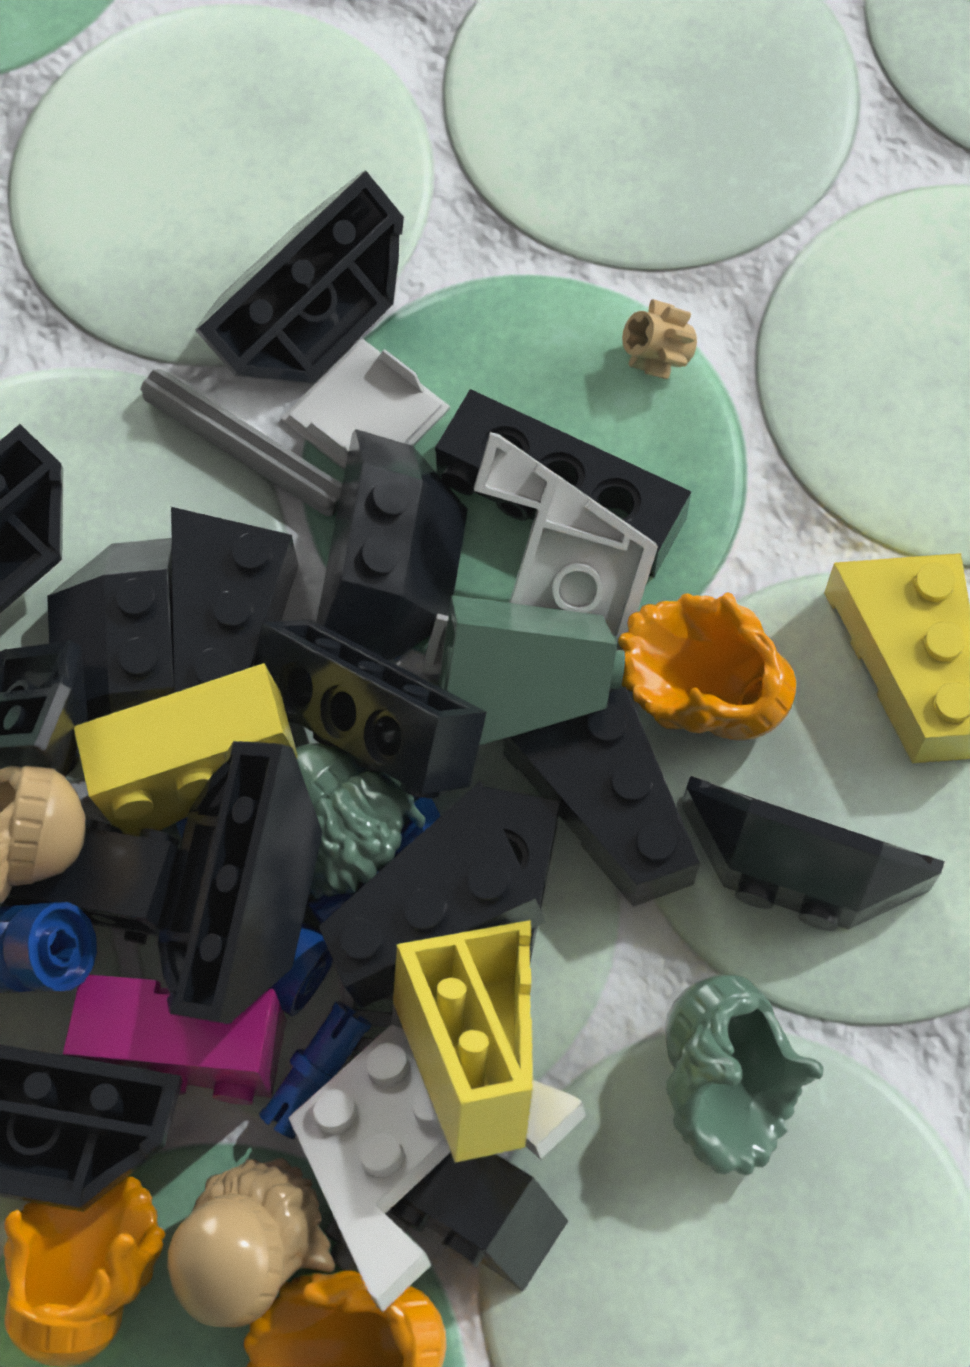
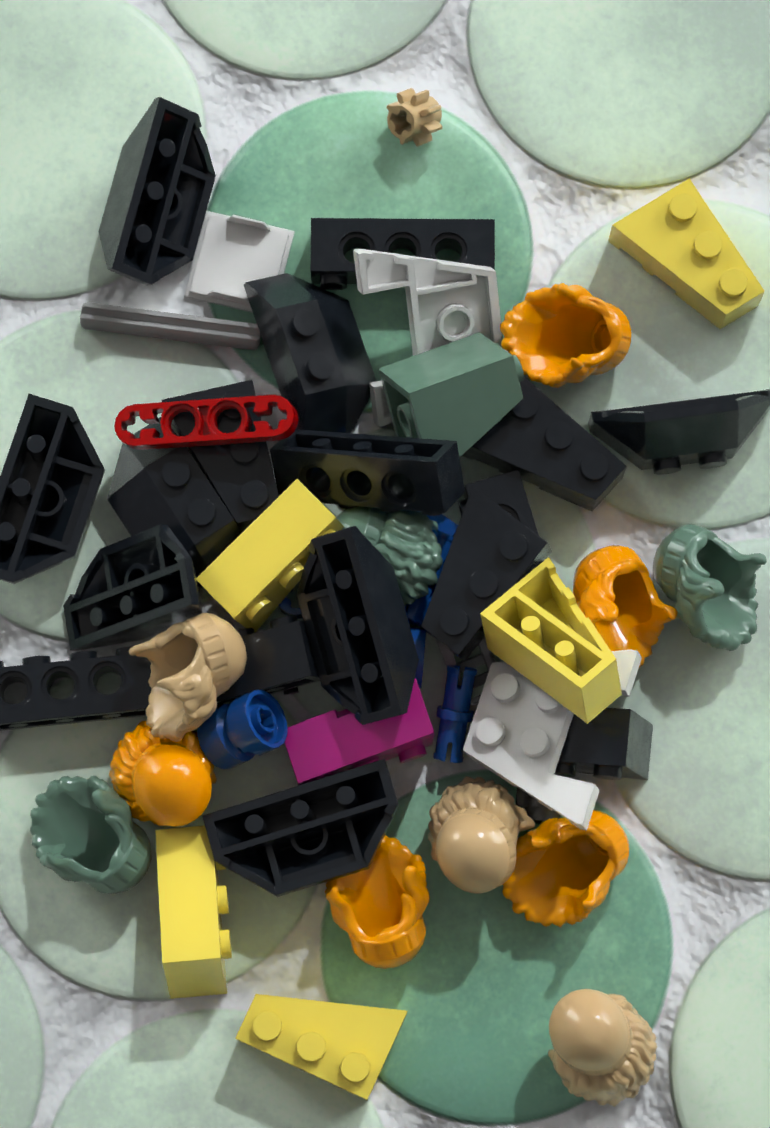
camera: 30 degrees left, 10 degrees up
none -> red beam [114,395,298,450]
none -> light orange hair [573,545,678,668]

